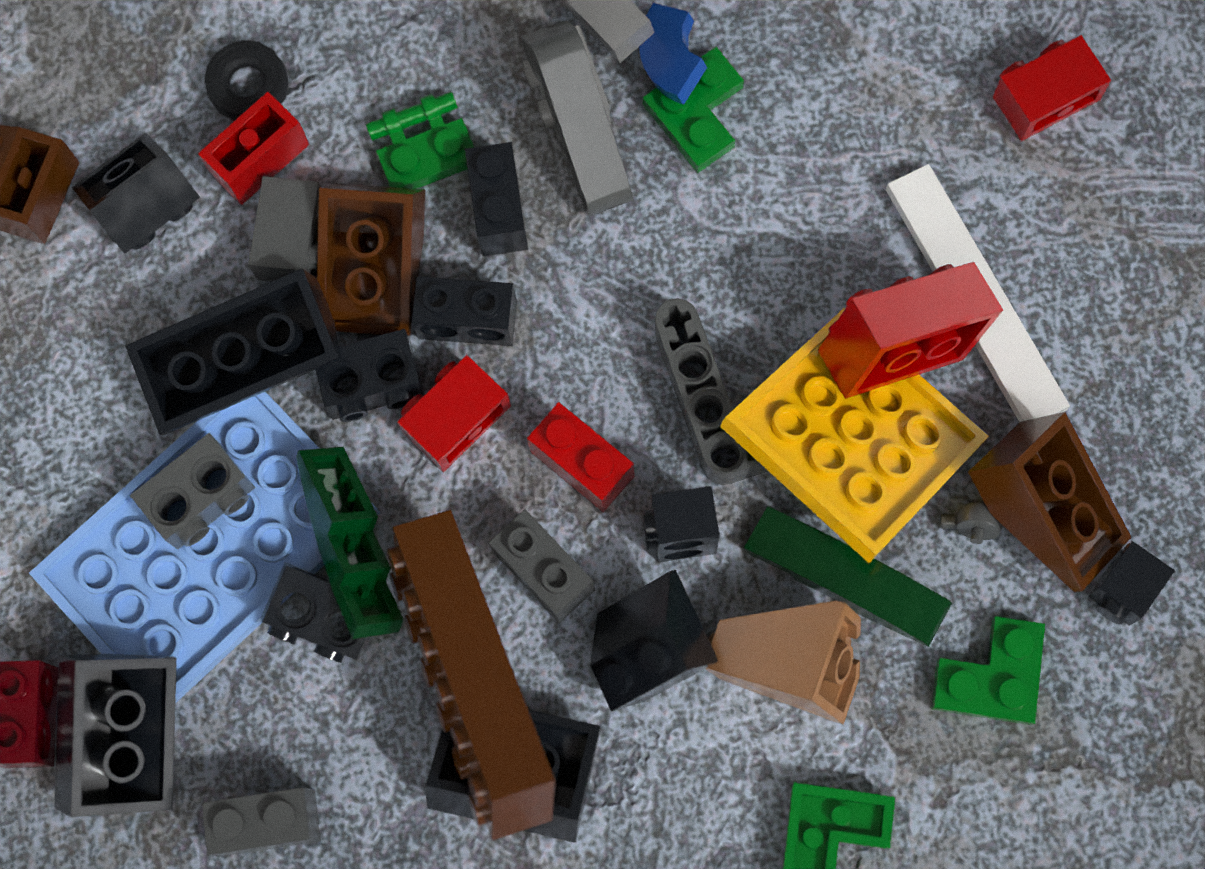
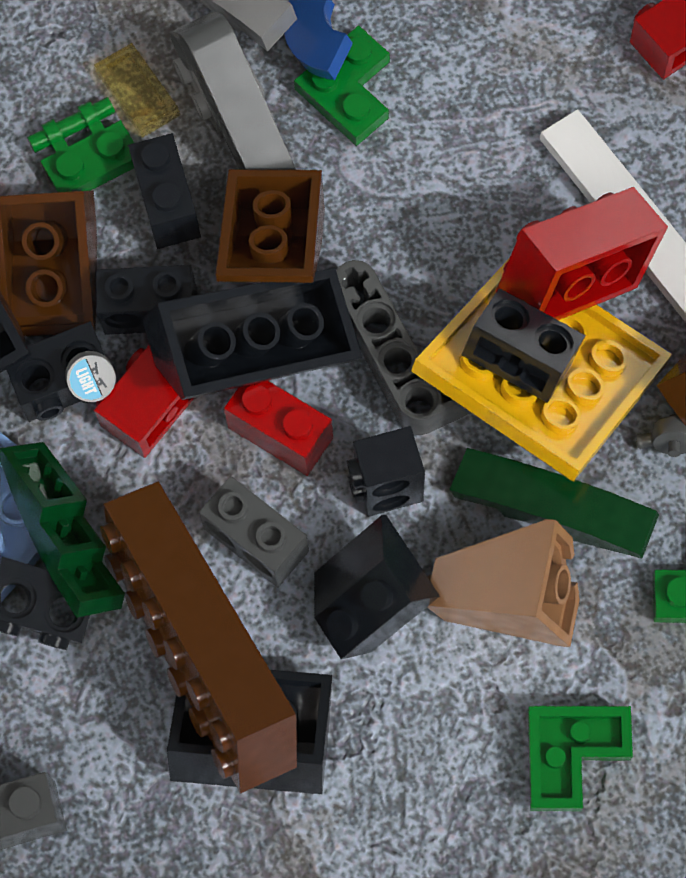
camera: 10 degrees left, 5 degrees down
none -> tile [65,351,116,402]
none -> clear yellow tile [94,43,180,138]
none -> black slope [142,267,362,400]
none -> reddish brown slope [216,169,325,283]
none -> black brick [462,288,586,403]

